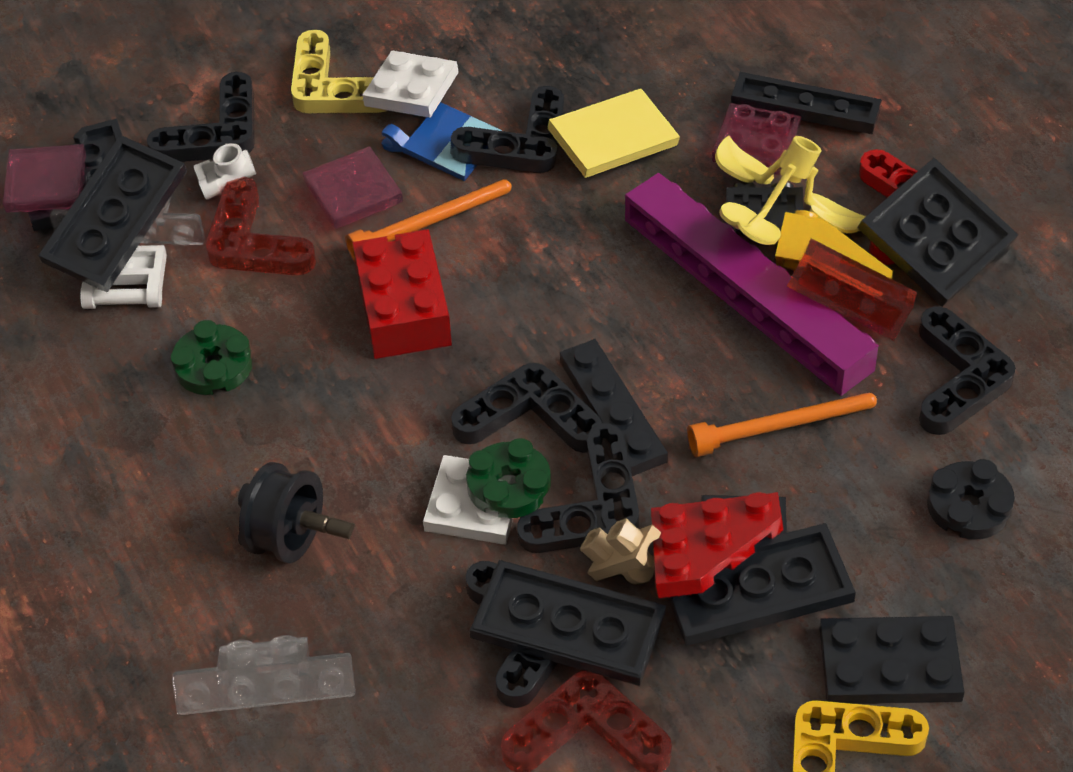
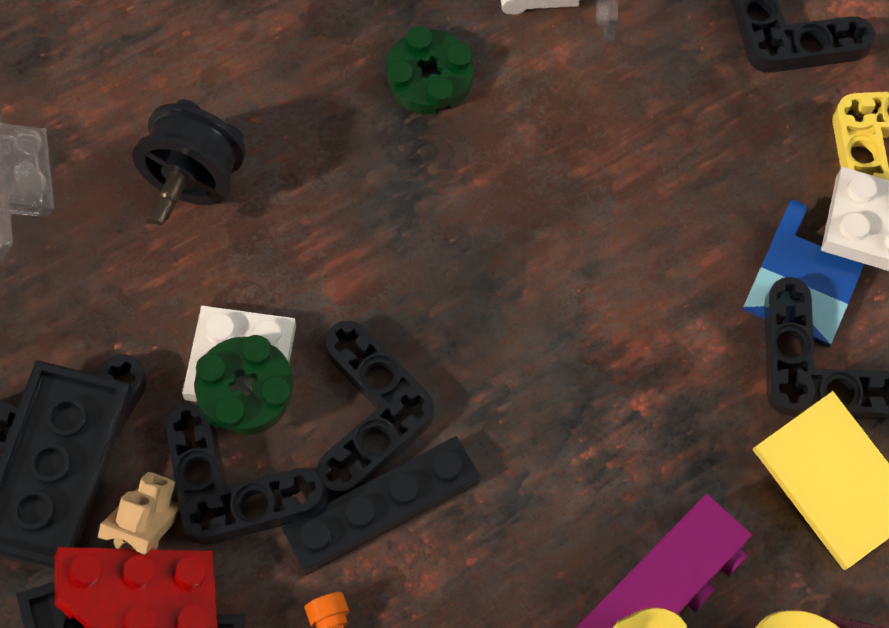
camera: 80 degrees right, 15 degrees up
white plate [194,143,256,200] -> none
clear red beam [206,176,316,275] -> none
clear pink tile [303,146,403,229] -> none
orange piece [345,179,512,261] -> none
red piece [352,229,452,359] -> none

